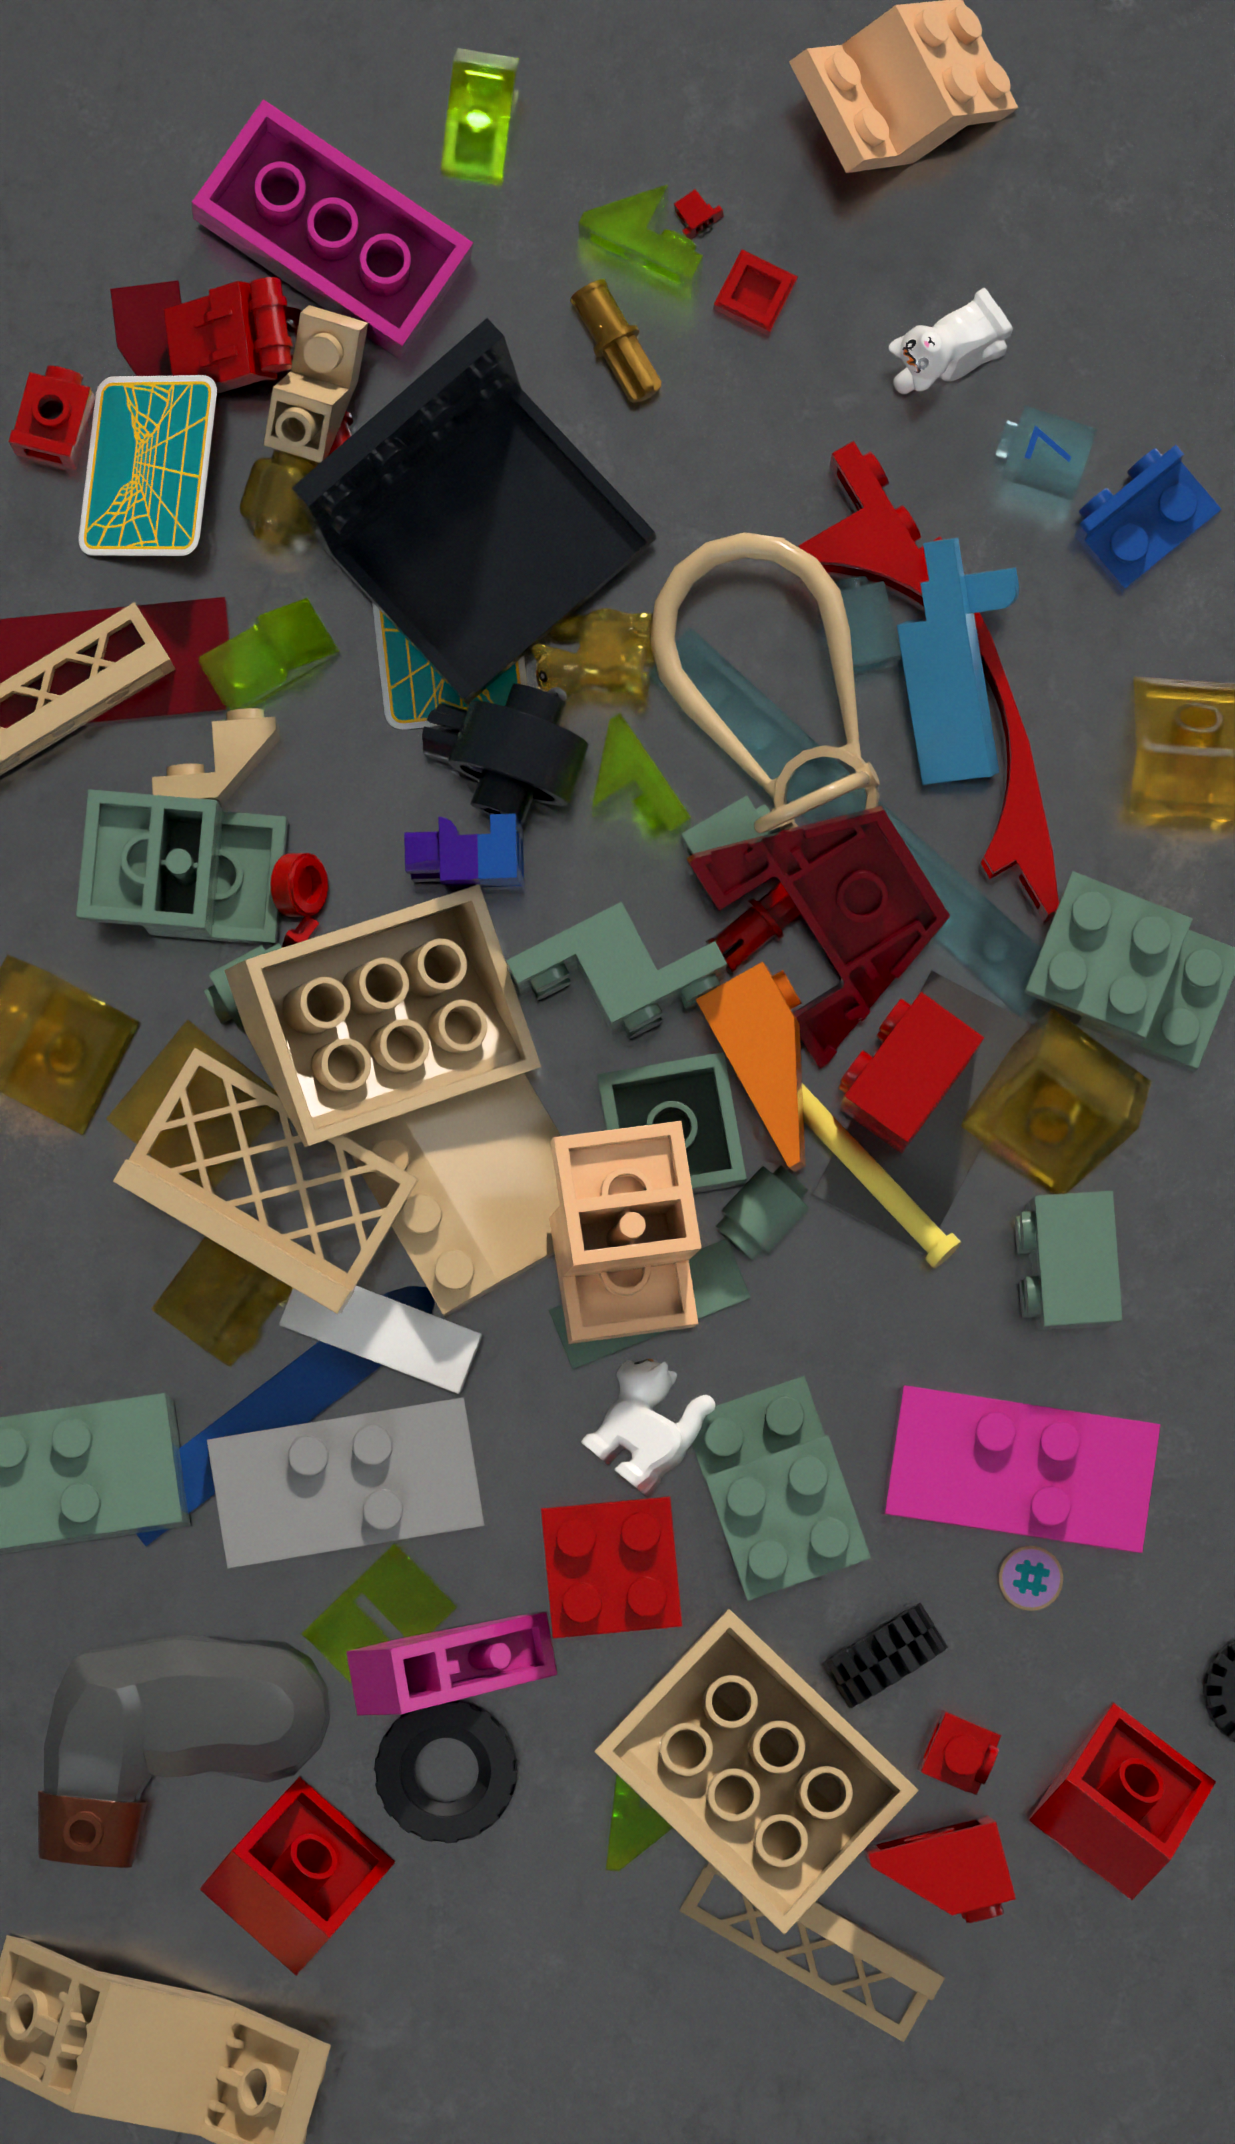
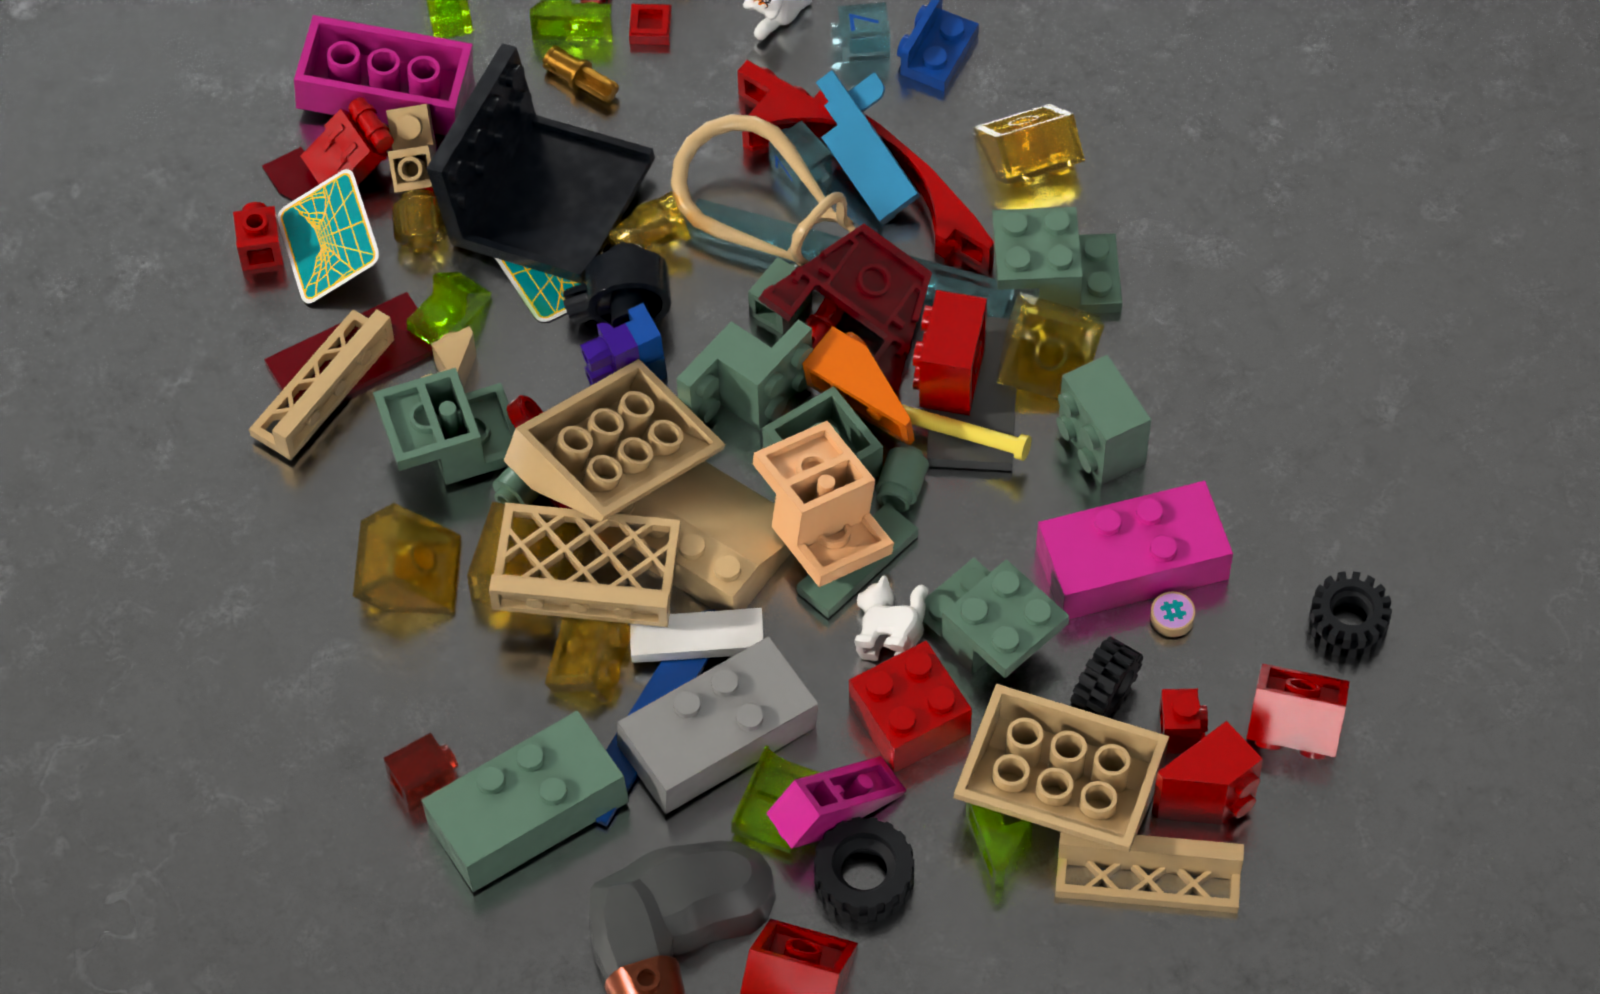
camera: 25 degrees left, 25 degrees down
clear neon green slope [592,713,691,840] -> none

